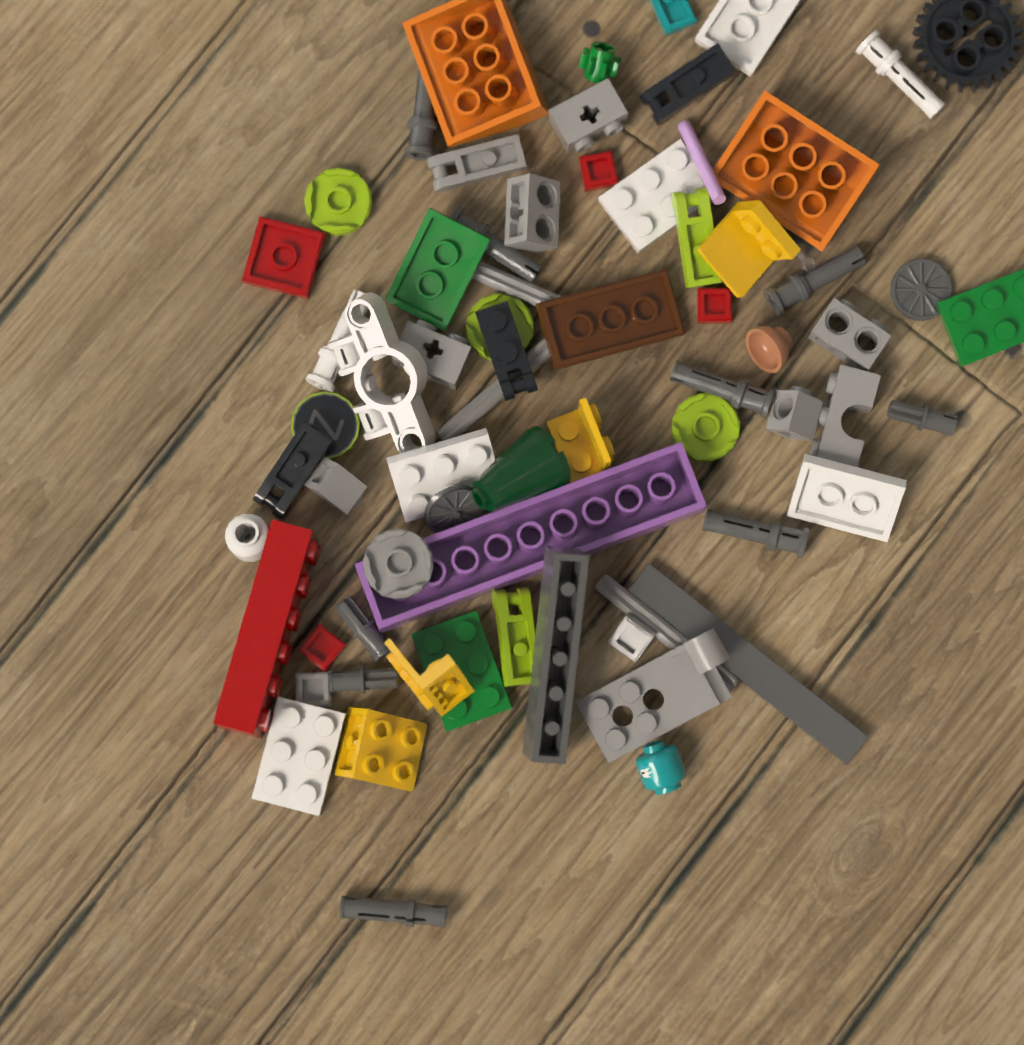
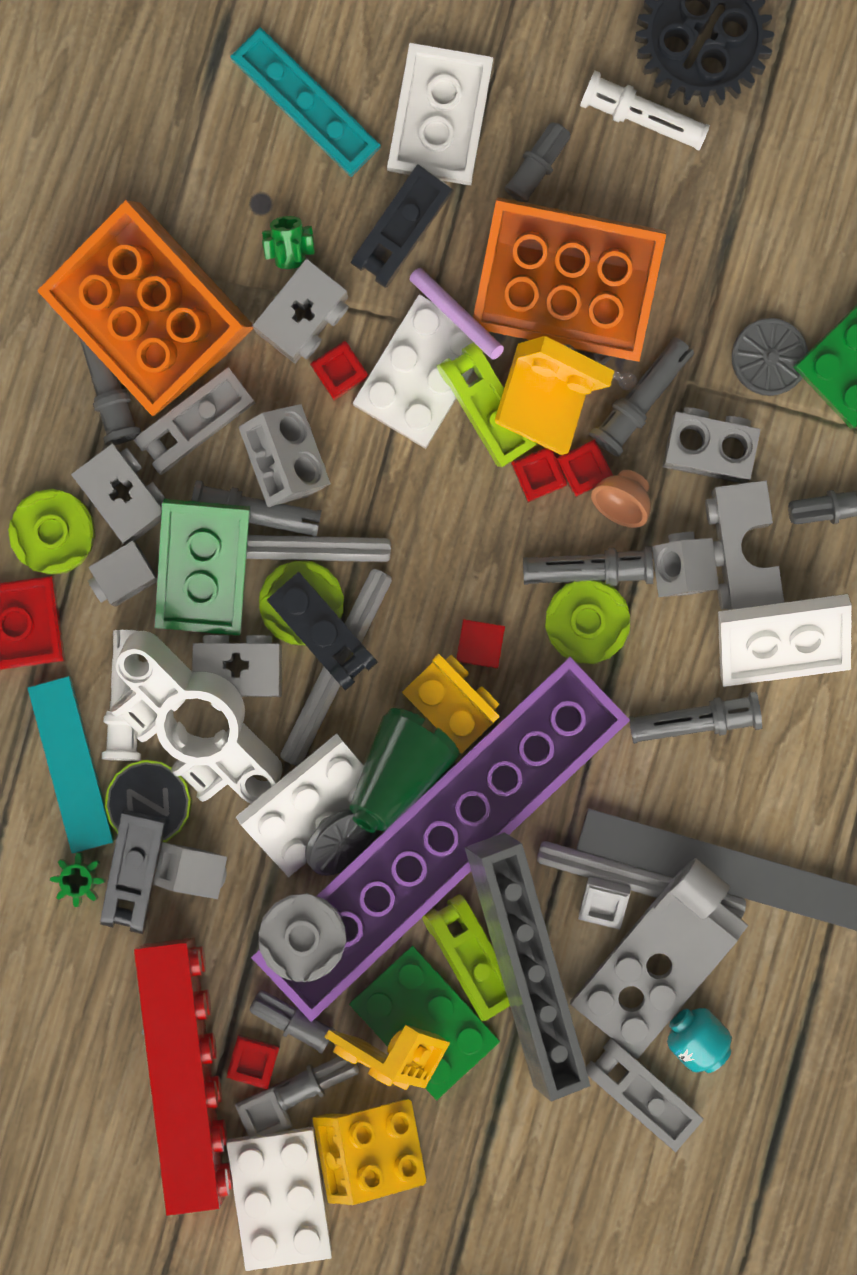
camera: 20 degrees left, 5 degrees up
white head [225,514,269,562] -> none
reddish brown tile [536,269,686,371] -> none
none -> teal tile [28,676,115,854]
none -> green gear [50,853,106,907]
none -> light grey brick [71,443,166,545]
none -> light grey brick [88,541,158,607]
none -> red tile [456,619,505,669]
none -> dark grey axle [504,122,571,203]
none -> red tile [557,439,613,498]
none -> light grey plate [586,1038,704,1153]

